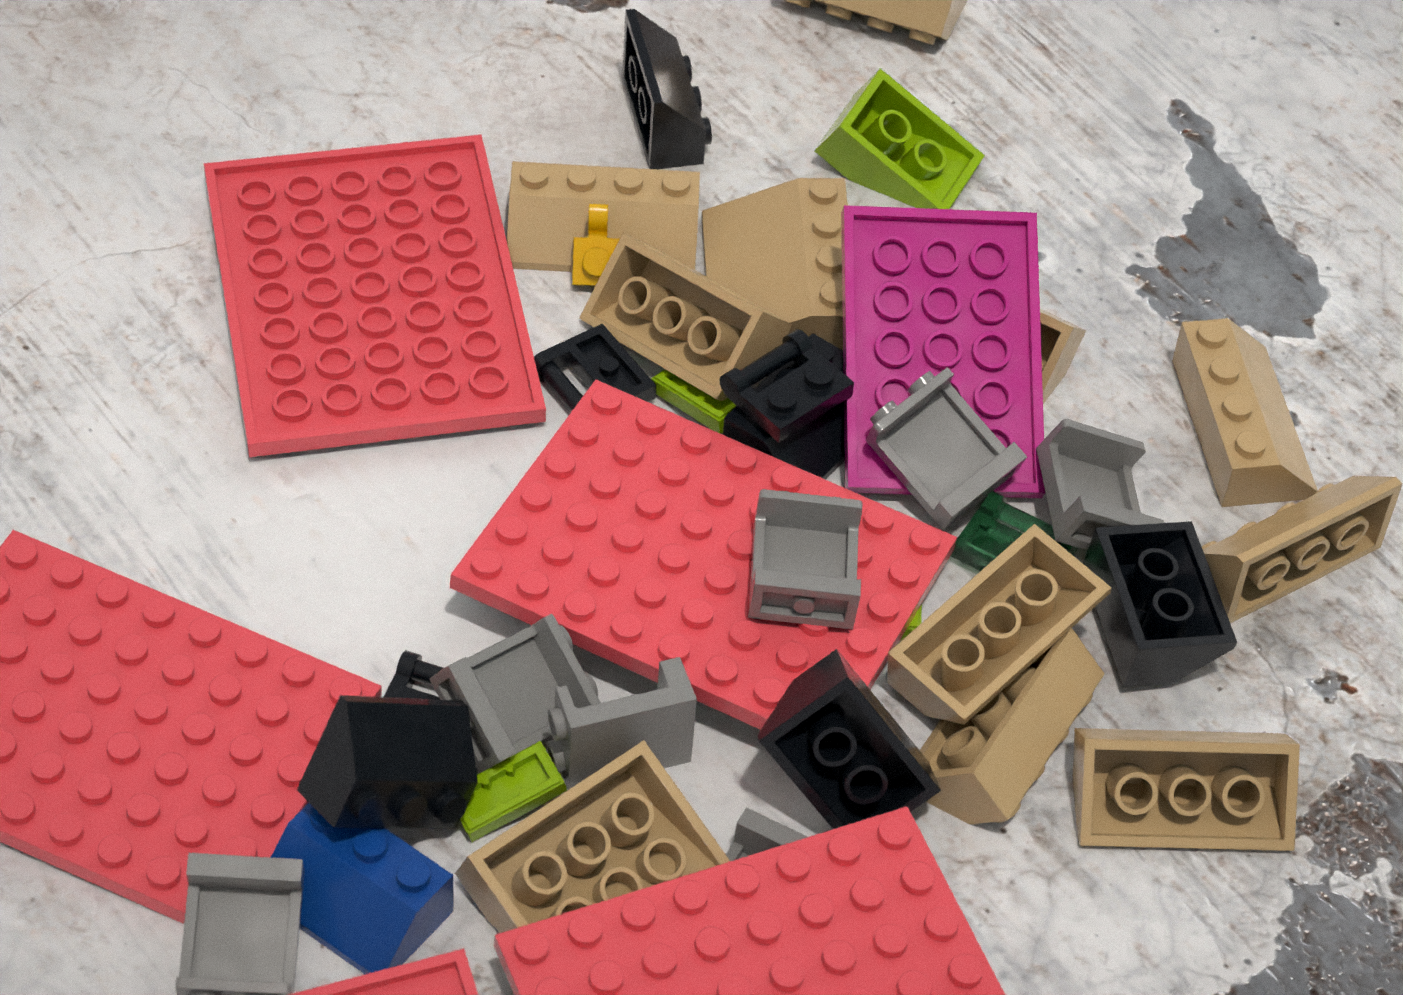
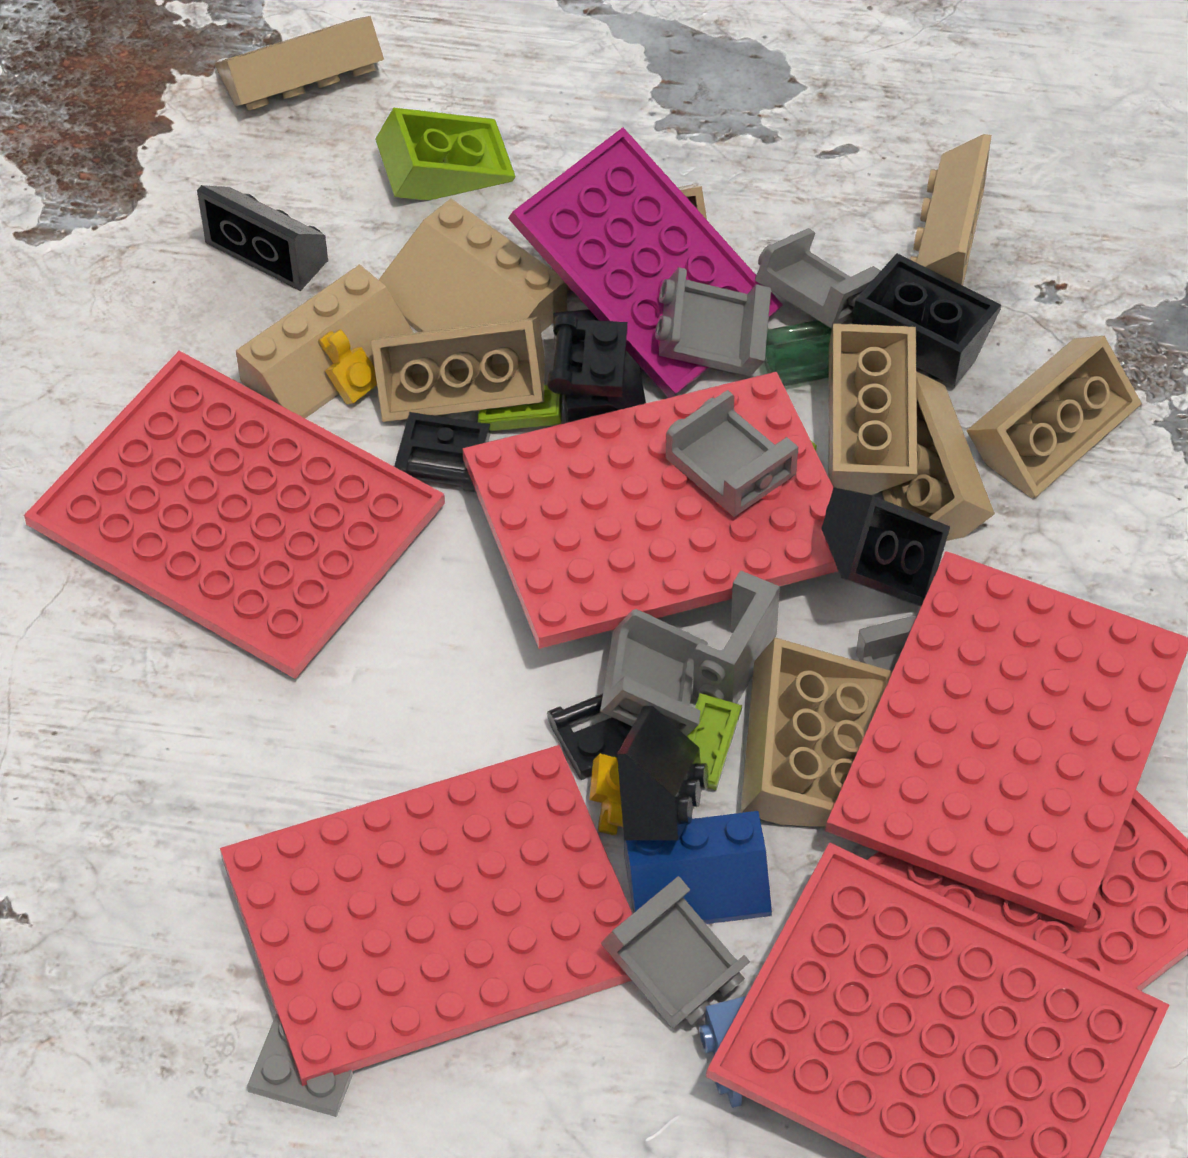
camera: 40 degrees left, 5 degrees up
tan slope [1172,318,1318,507] -> none

